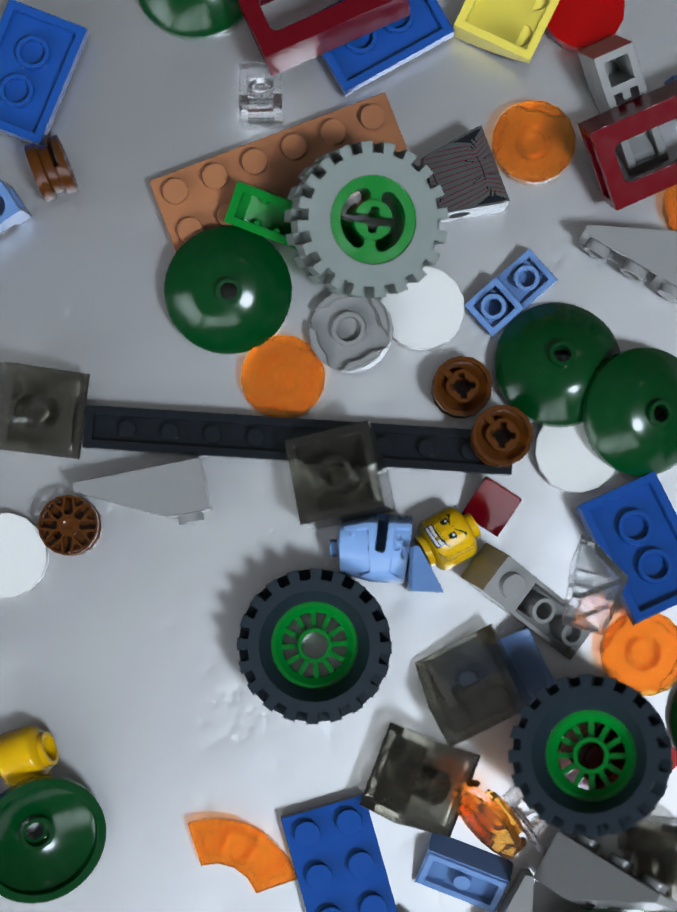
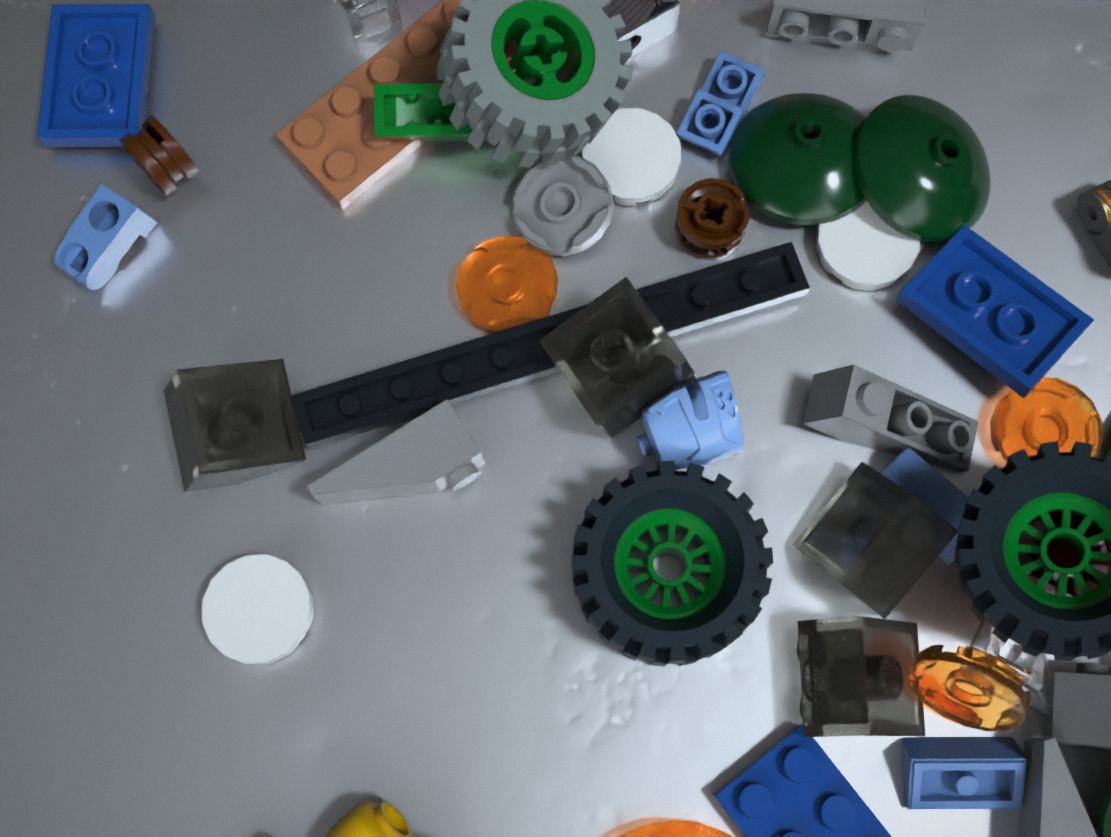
camera: 20 degrees left, 10 degrees down
reddish brown wheel [38,495,103,556] -> none
dark green dish [164,226,292,354] -> none
medium blue slope [406,546,443,593] -> none
yellow head [413,506,481,571] -> none
dark red slope [461,477,522,537] -> none
reddish brown wheel [470,404,533,468] -> none
clear slope [561,534,629,636] -> none

